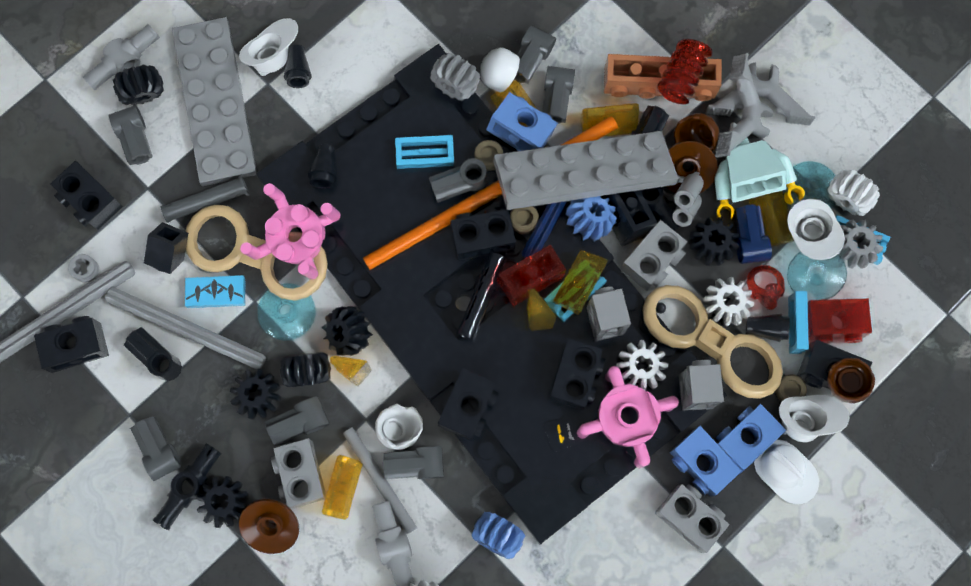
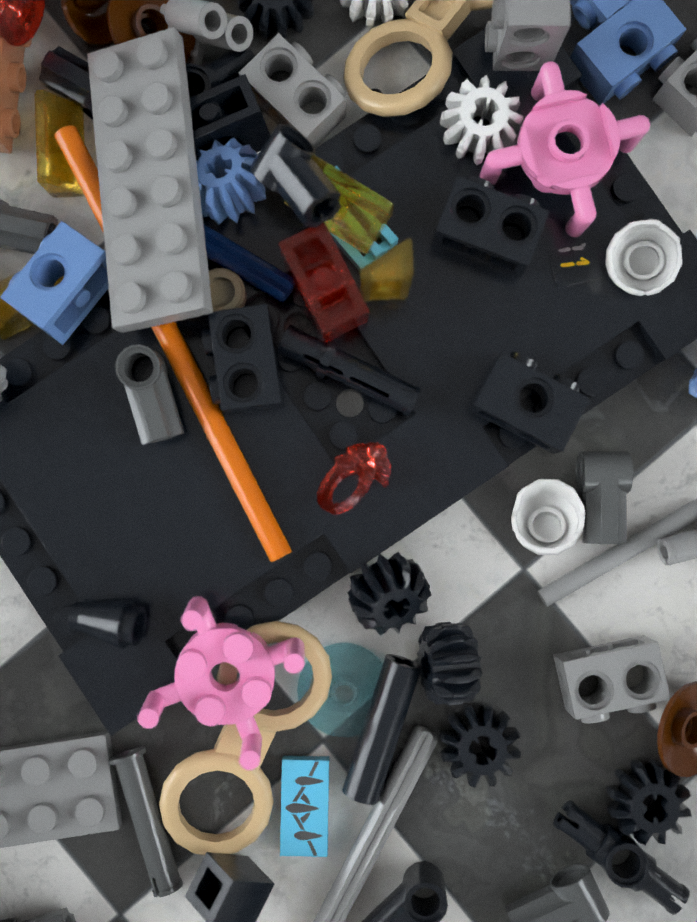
camera: 80 degrees left, 10 degrees up
dark grey piece [265,396,330,446] -> none
clear yellow slope [322,454,362,520] -> none
clear yellow slope [330,356,372,387] -> none
medium azure tile [395,135,454,169] -> none
dark tan tile [474,140,503,171] -> none
light grey brick [586,287,631,341] -> none
none -> black piece [251,124,342,228]
none -> clear red piece [317,442,391,515]
none -> black piece [342,654,422,805]
none -> white hair [605,219,683,296]

